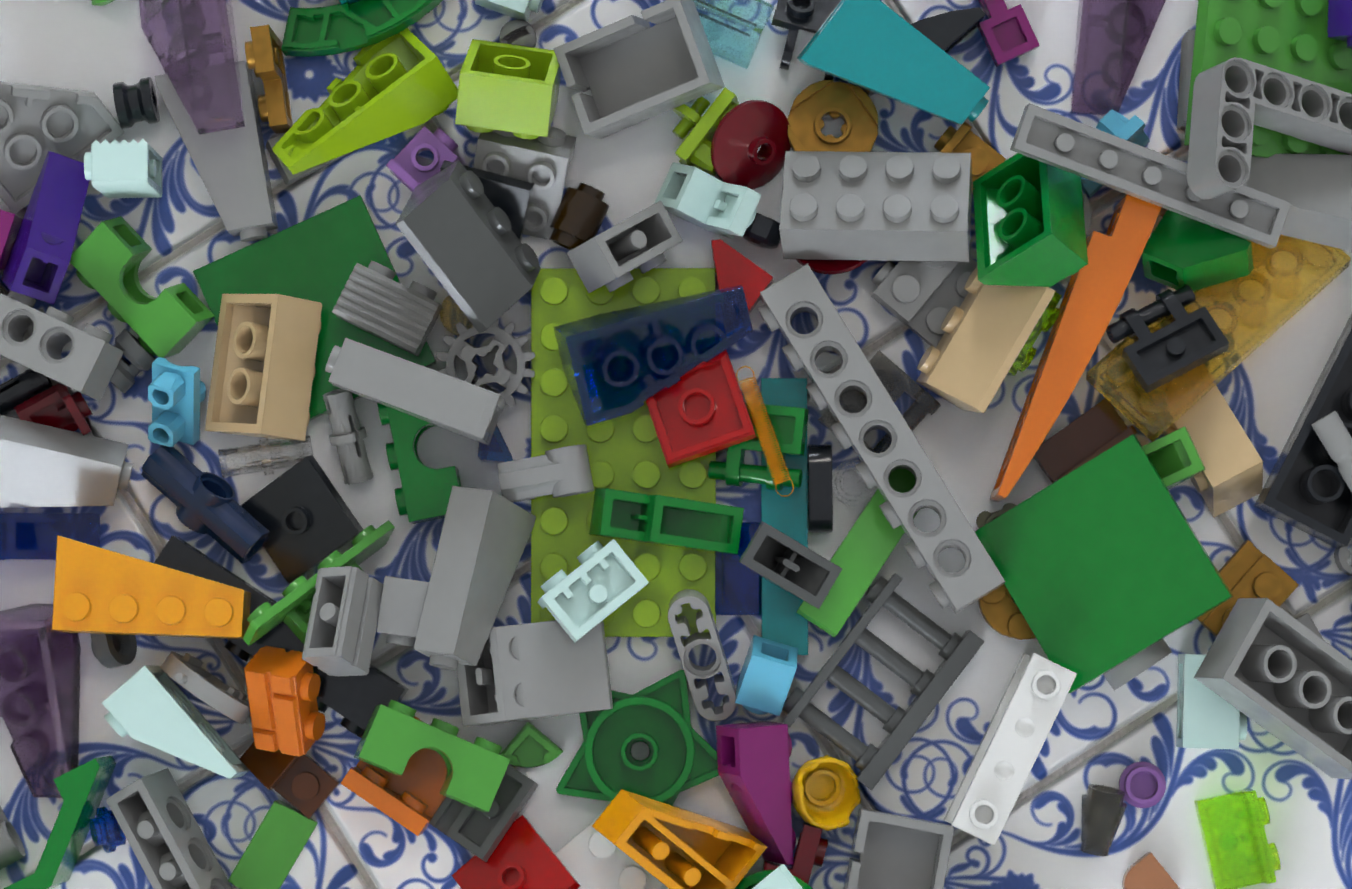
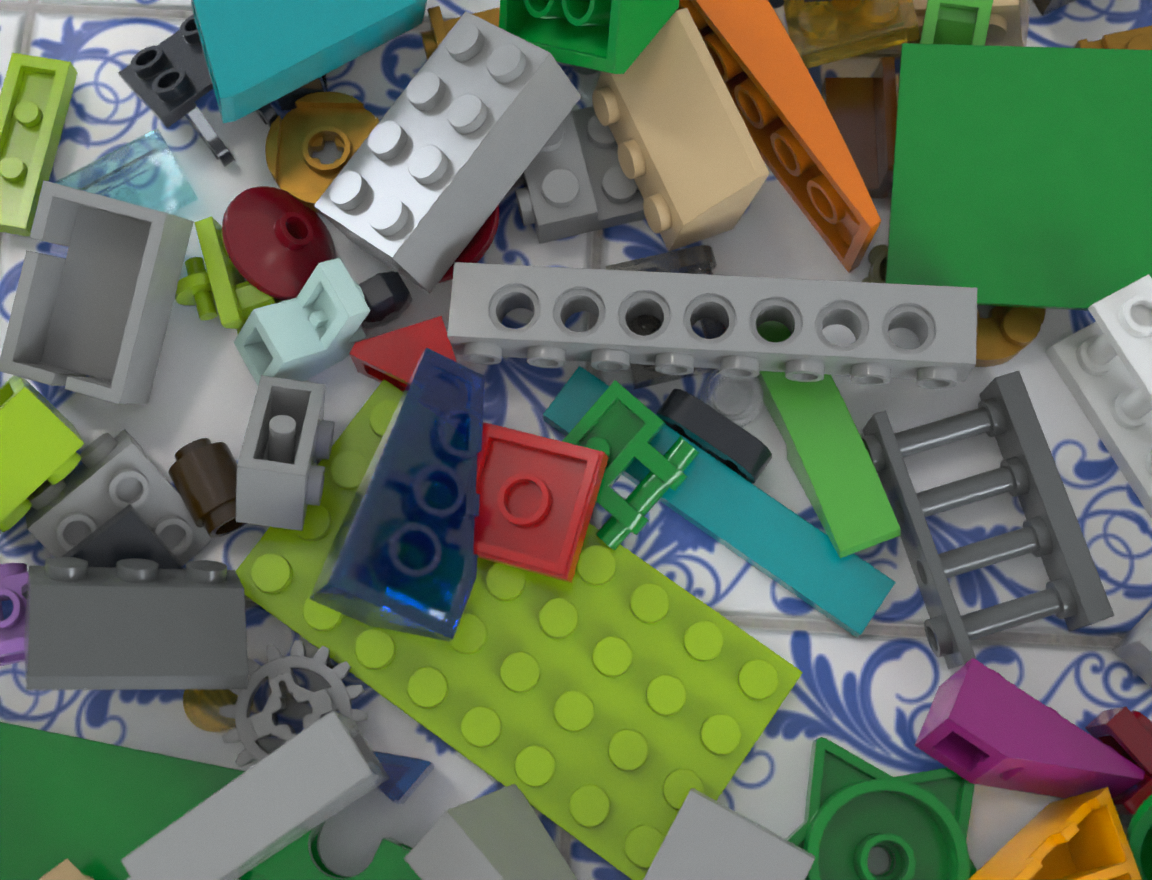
camera: 60 degrees left, 10 degrees down
light grey brick [332,260,443,357] -> none
light grey piece [497,444,594,502] -> none
light aqua bracket [537,539,649,643] -> none
green slope [589,488,744,554] -> none
light grey beam [668,589,736,721] -> none
clear blue tile [715,522,761,615] -> none
medium azure brick [735,635,798,716] -> none
light orange piece [736,366,794,497] -> none
dark grey slope [738,521,842,609] -> none
yellow hair [791,755,861,831] -> none

